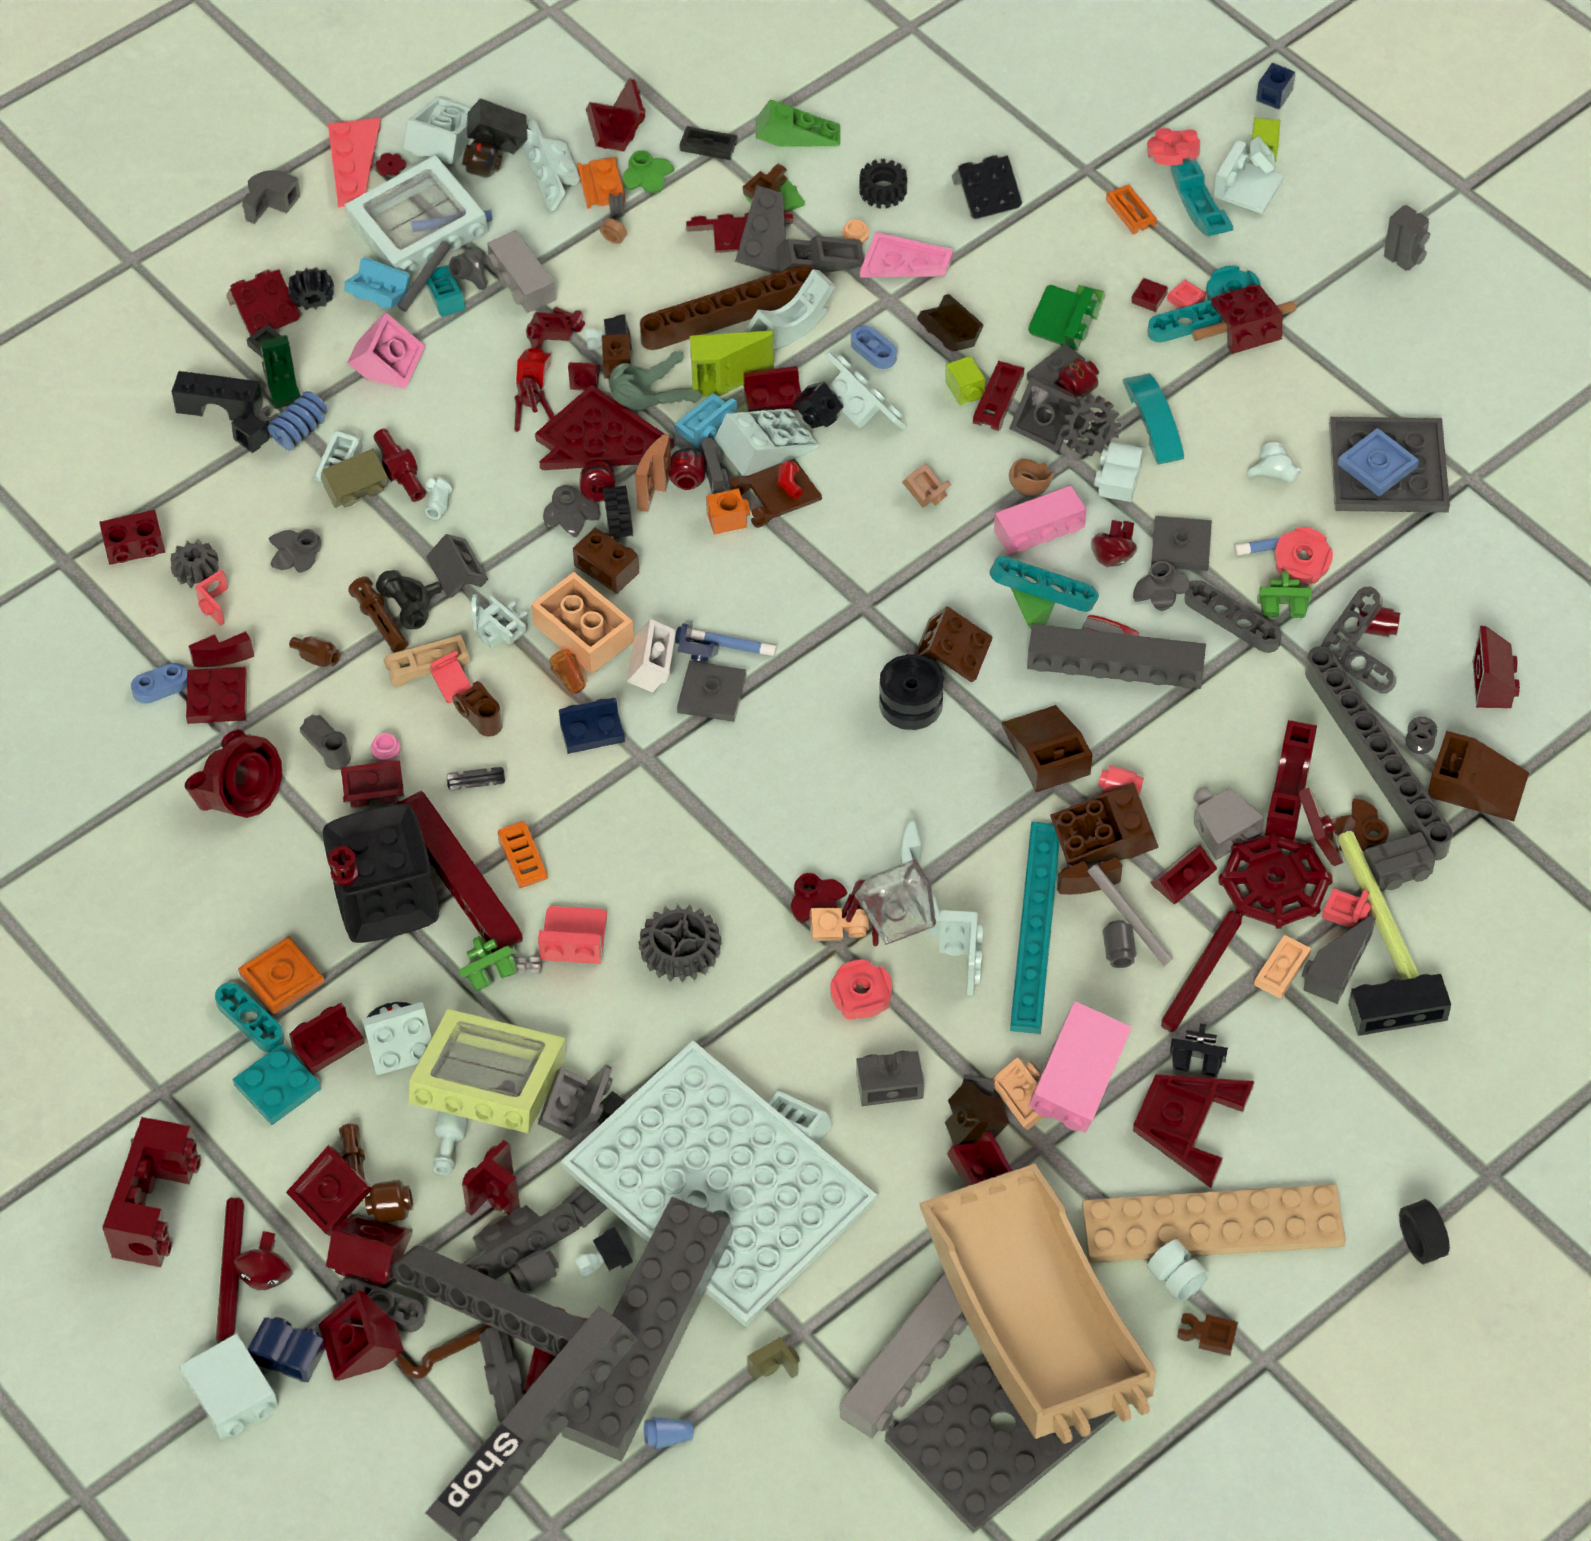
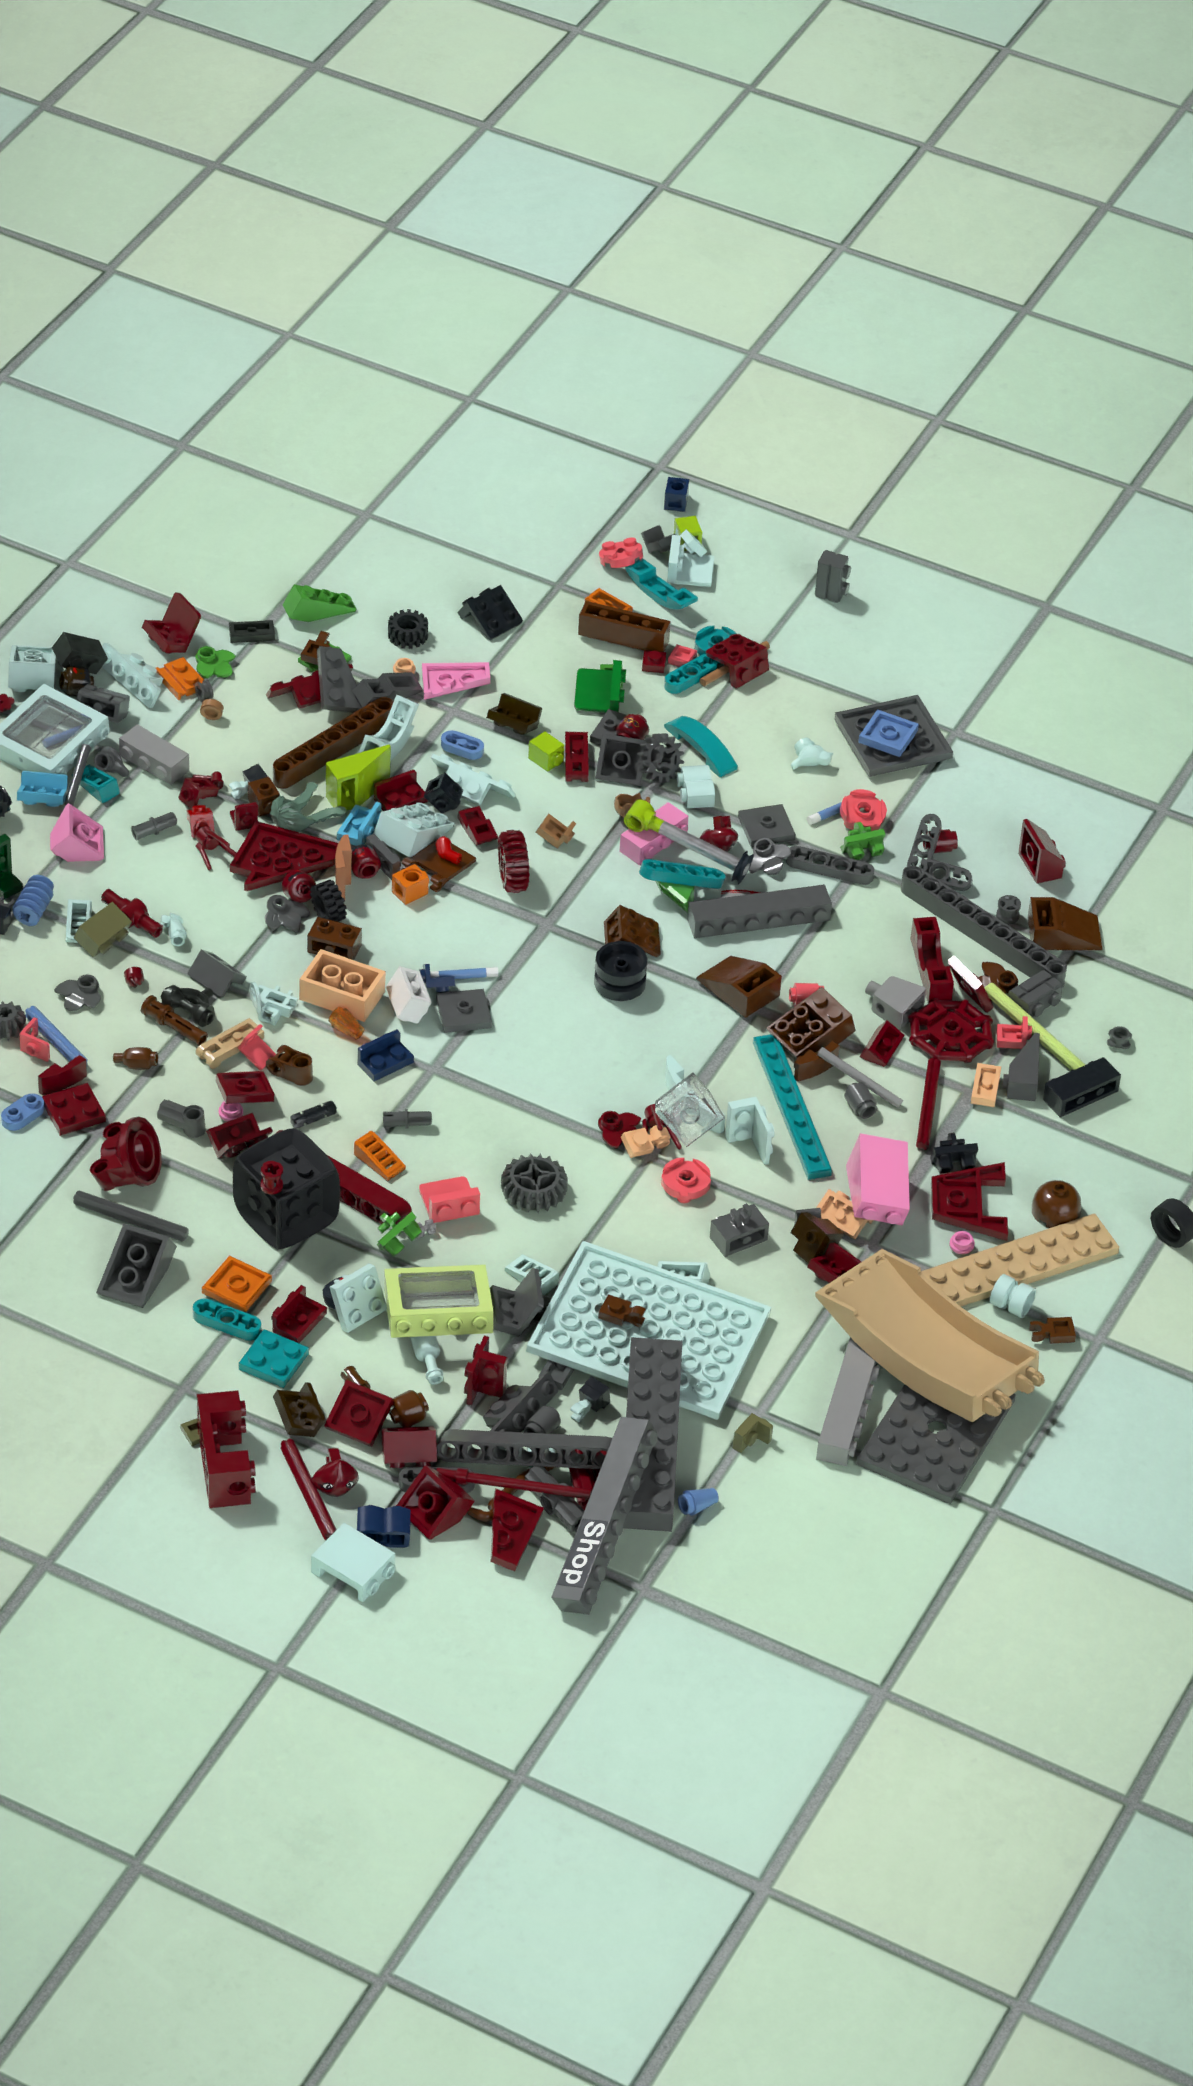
camera: 25 degrees left, 10 degrees down
none -> medium blue axle [25,1006,88,1065]
none -> dark grey axle [73,1190,189,1242]
none -> dark grey brick [77,684,130,723]
none -> dark grey slope [96,1223,177,1308]
none -> dark red hinge [124,967,144,988]
none -> dark grey axle [131,812,177,841]
none -> dark red plate [216,1071,275,1104]
none -> dark brown bracket [273,1382,325,1437]
none -> dark grey axle [383,1109,432,1129]
none -> dark red bar [436,1468,592,1500]
none -> dark red slope [457,806,498,845]
none -> dark red wing [490,1488,544,1572]
none -> dark red gear [497,830,530,893]
none -> light aqua slope [505,1254,559,1296]
none -> reddish brown brick [578,601,671,652]
none -> reddish brown plate [598,1294,646,1327]
none -> piece [624,800,754,885]
none -> dark grey bracket [641,525,676,553]
none -> bright pink plate [949,1231,975,1254]
none -> reddish brown cylinder [1032,1180,1081,1228]
none -> dark grey plate [1107,1026,1132,1049]

